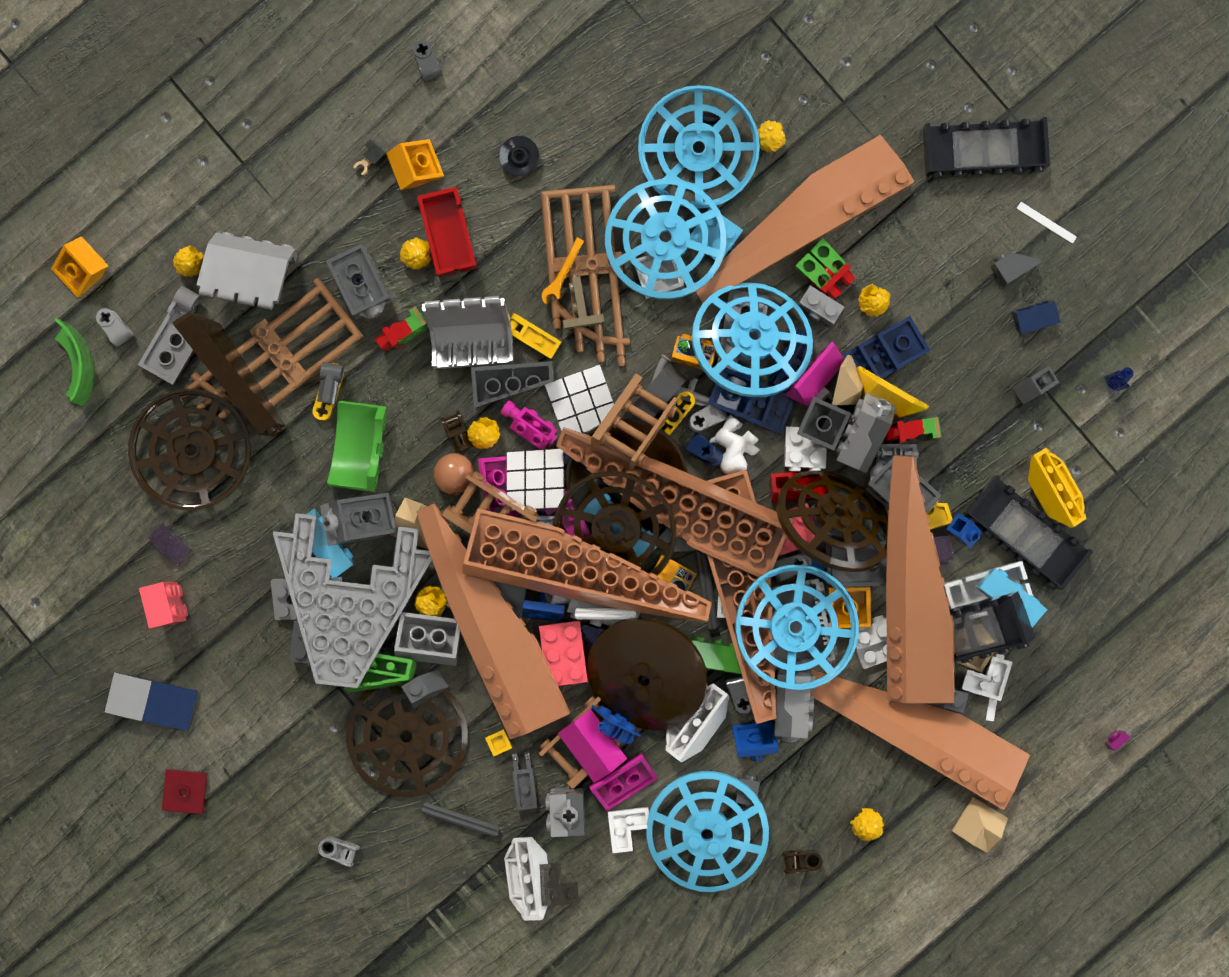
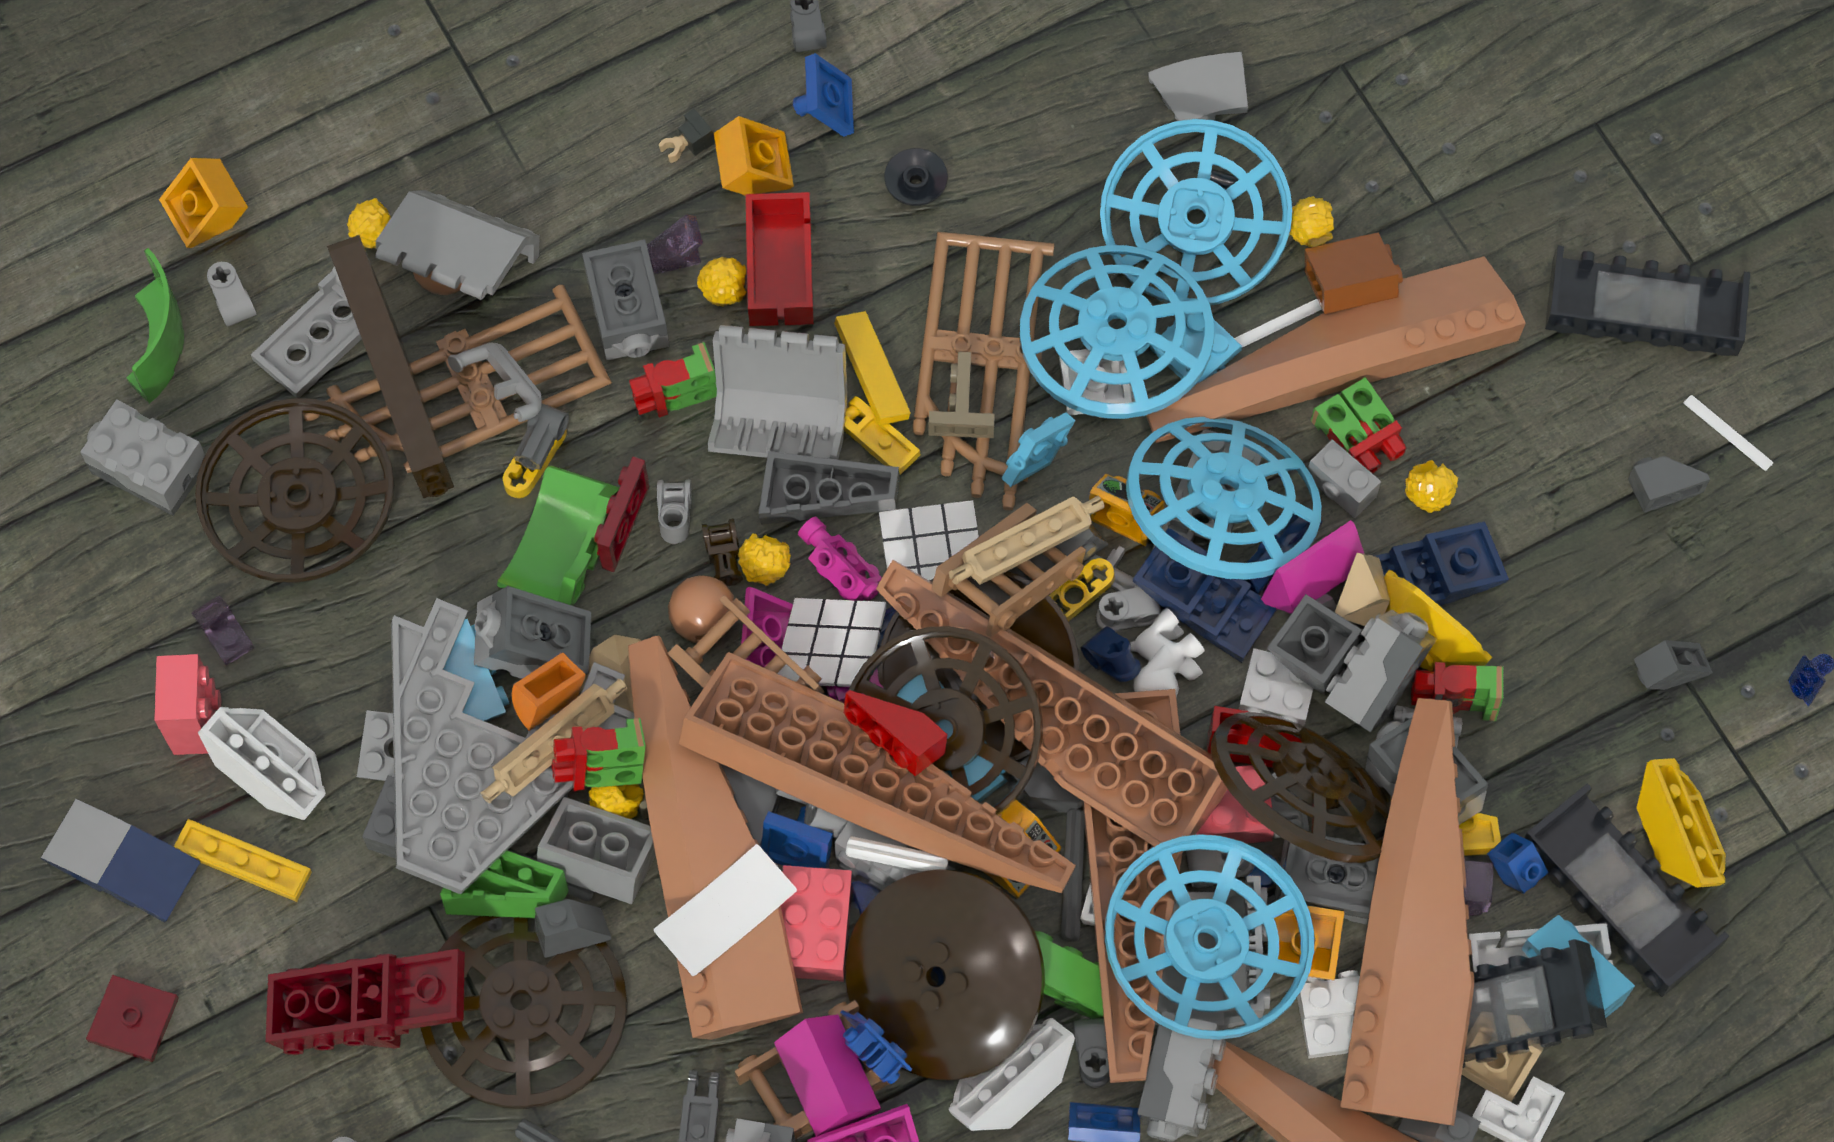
camera: 15 degrees right, 20 degrees down
yellow plate [485,729,513,756] -> none
light orange piece [542,237,584,304] -> none
dark blue hinge [1011,300,1061,334] -> none
none -> light grey piece [80,399,205,516]
none -> yellow tile [174,819,312,902]
none -> white wedge [198,707,326,820]
none -> dark red wedge [265,949,465,1055]
none -> light grey piece [448,342,542,422]
none -> tan plate [480,678,628,804]
none -> orange brick [512,652,586,731]
none -> hips [551,718,646,791]
none -> dark red plate [594,457,649,572]
none -> clear purple slope [647,214,703,274]
none -> white sticker [654,844,797,976]
none -> light grey piece [657,479,692,544]
none -> blue tile [793,53,854,137]
none -> yellow tile [834,311,911,425]
none -> red slope [843,690,948,776]
none -> tan plate [949,496,1104,585]
none -> medium azure plate [1001,412,1076,487]
none -> light grey slope [1148,52,1248,121]
none -> white sticker [1234,299,1322,348]
none -> dark orange brick [1305,232,1403,314]

